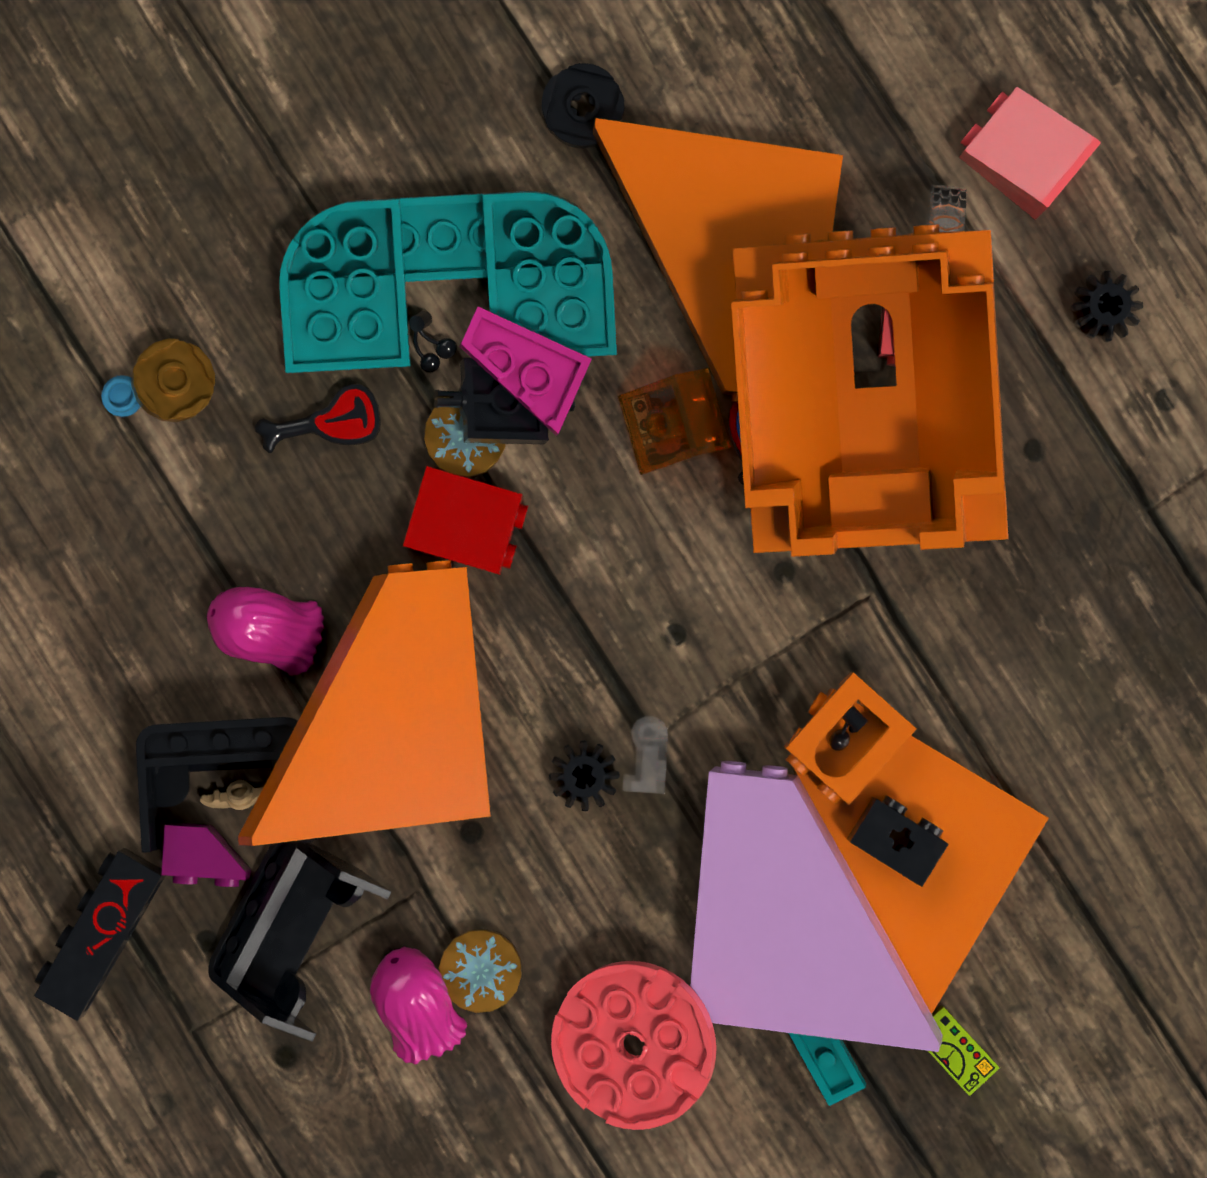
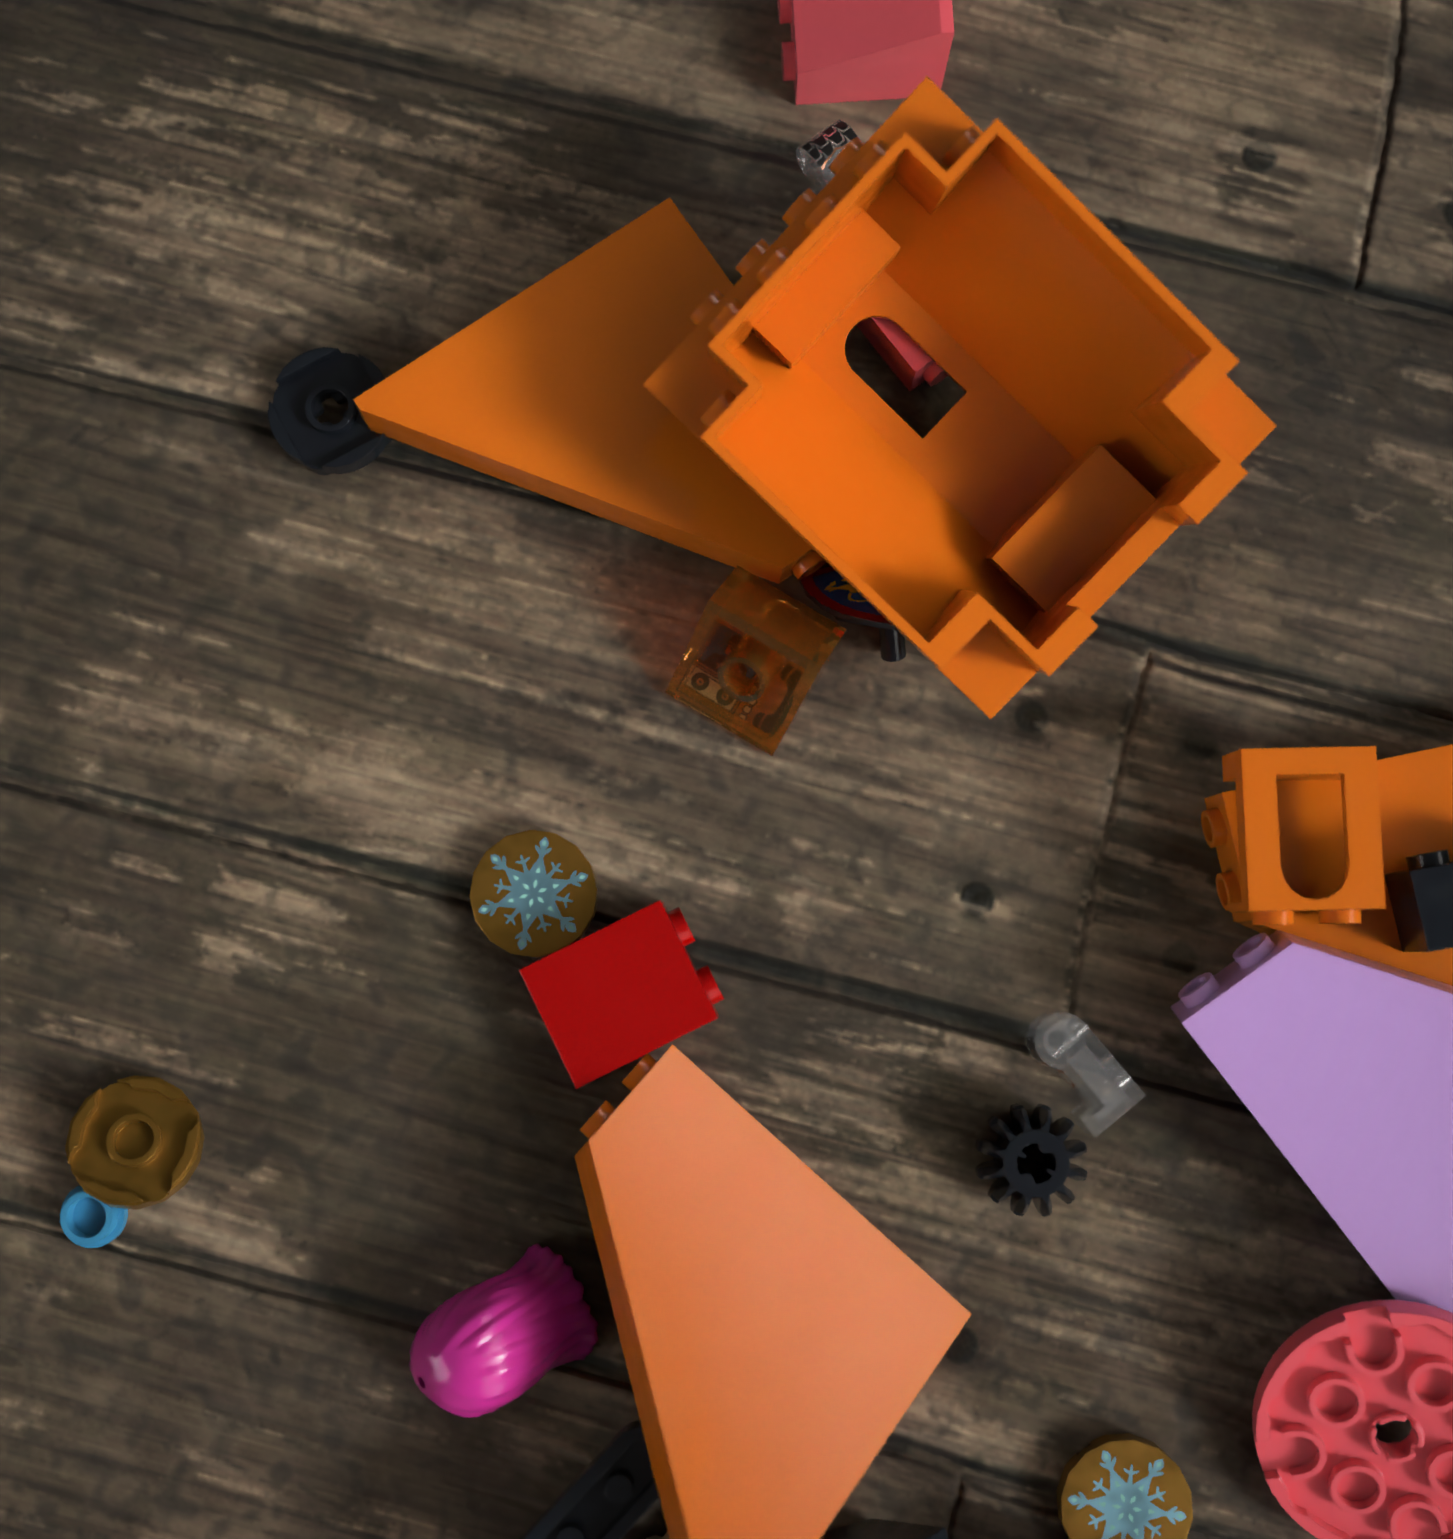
camera: 40 degrees left, 5 degrees down
black piece [255,385,381,453] -> none
teal plate [280,191,617,373] -> none
black piece [409,311,457,372] -> none
black plate [434,358,575,445] -> none
dark pink wing [460,307,592,436] -> none
black piece [830,706,868,751] -> none
black gear [1071,271,1143,342] -> none

